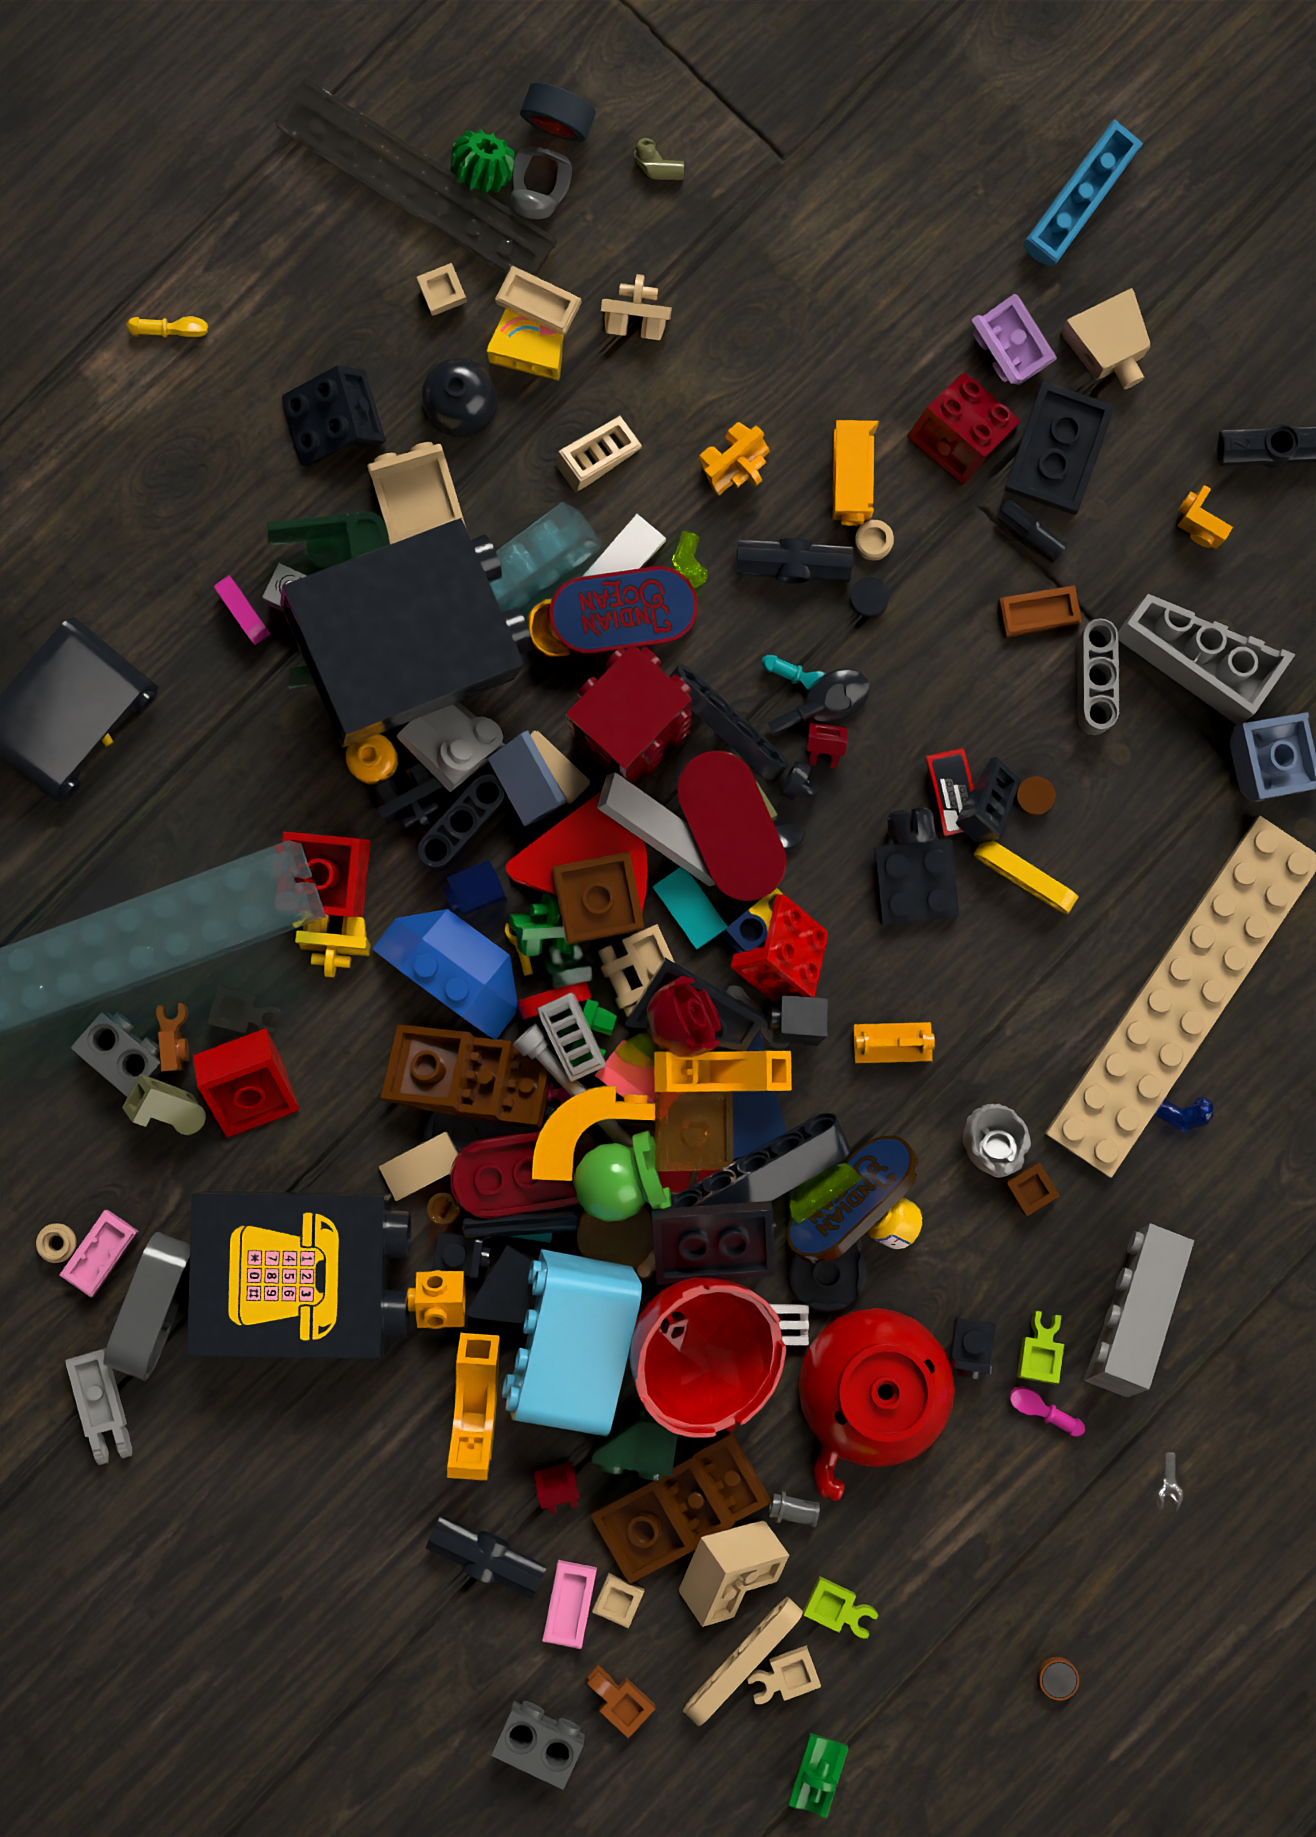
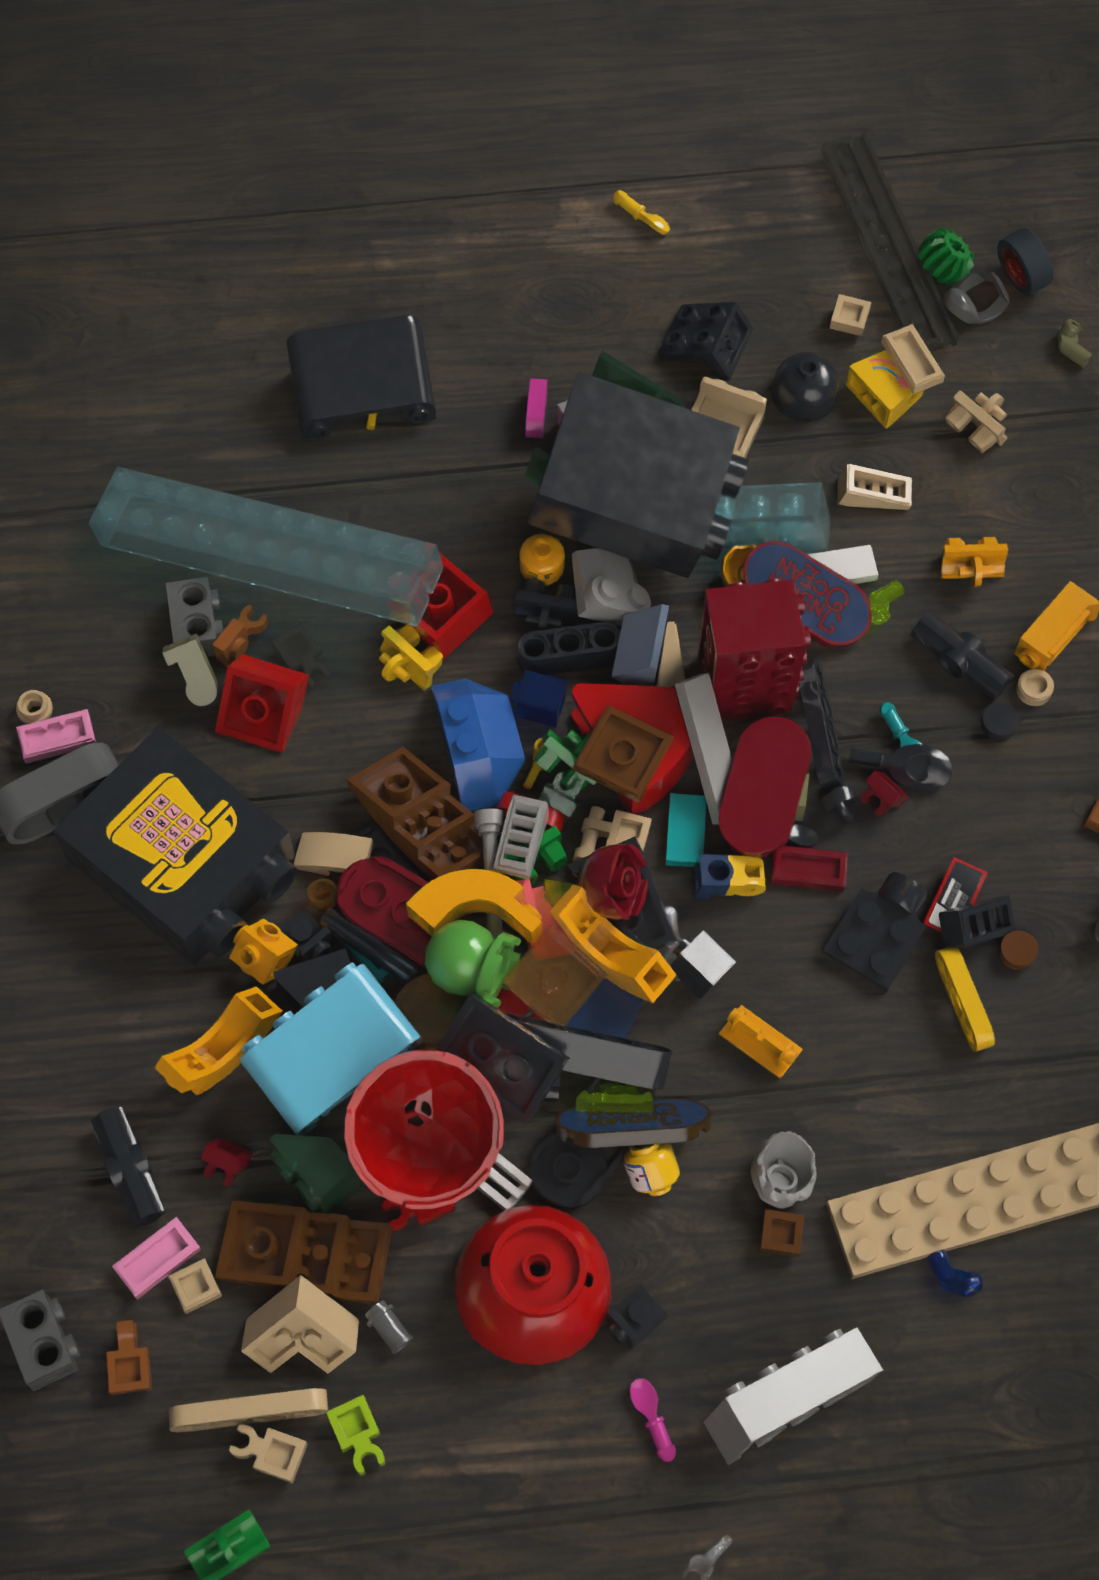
camera: 40 degrees right, 20 degrees down
red bracket [731,894,828,1003] -> none
red arm [813,1445,845,1501] -> none
lime plate [1017,1311,1064,1384] -> none
none -> dark red tile [771,846,848,891]

